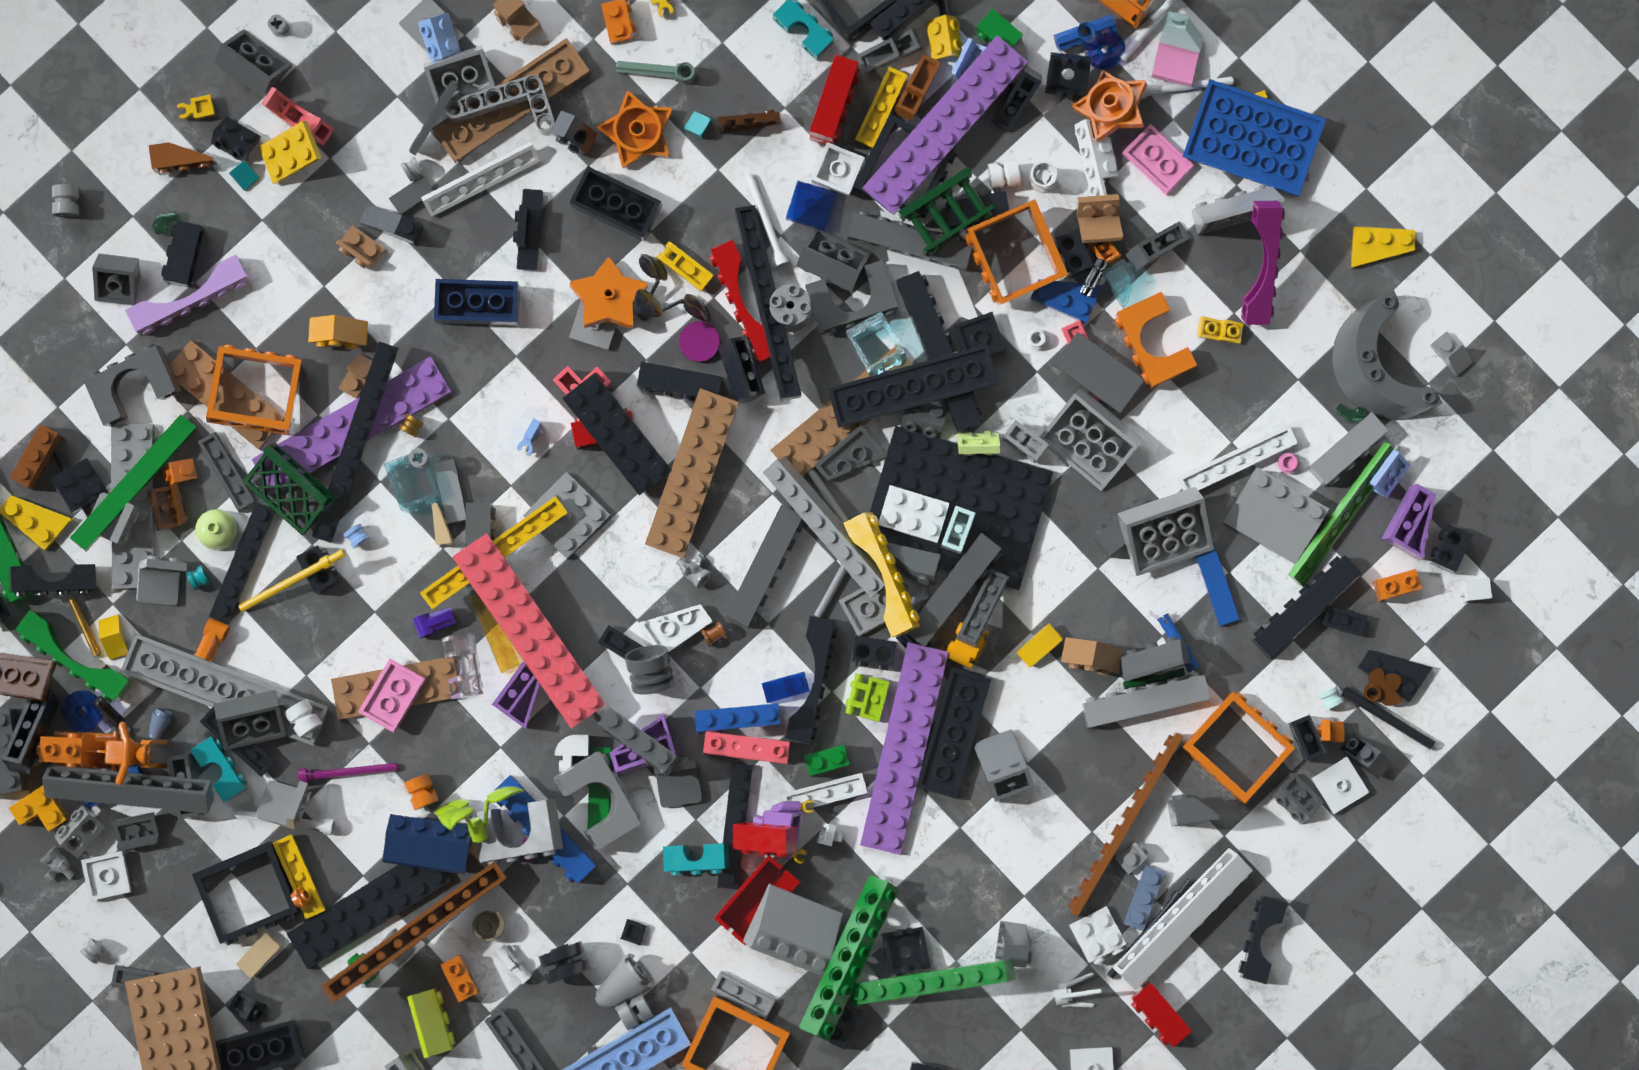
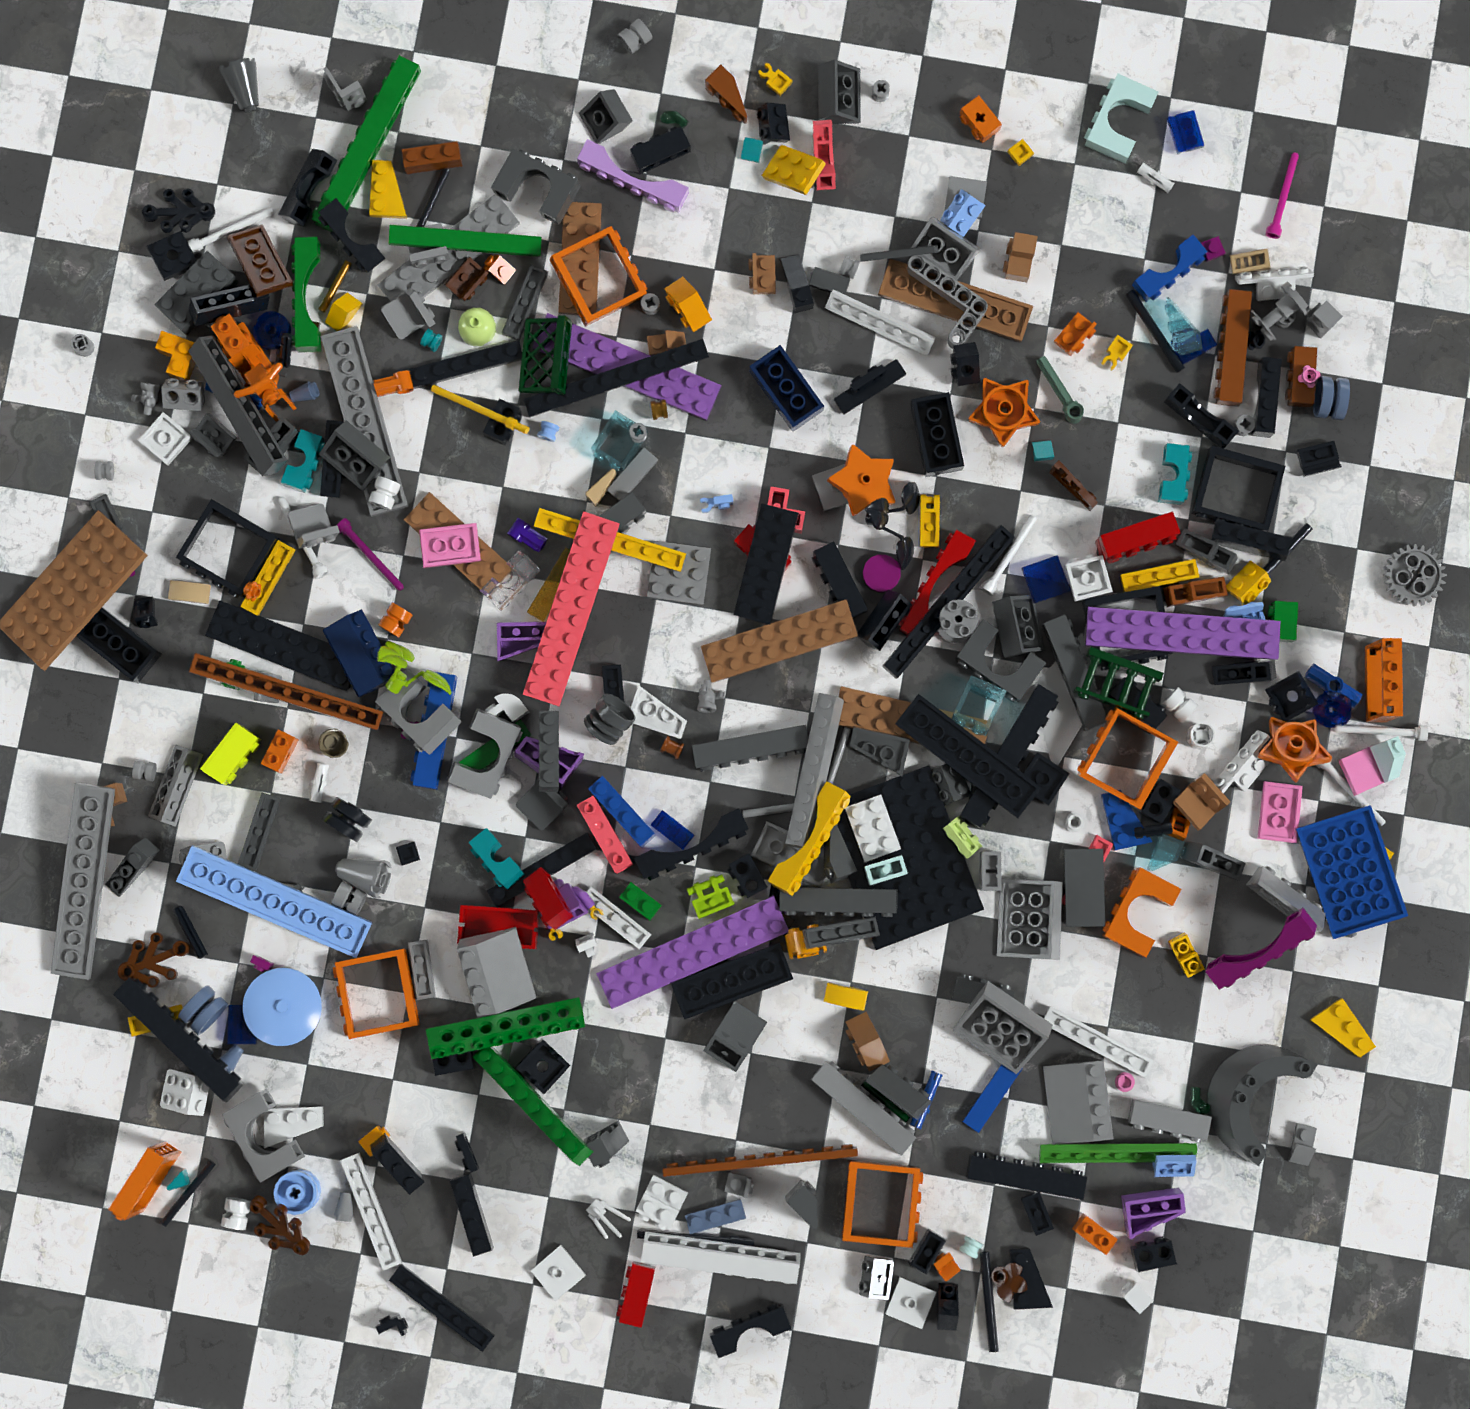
camera: 50 degrees right, 0 degrees up
black plate [50,458,109,514] -> none
none -> light grey wheel [641,293,660,315]

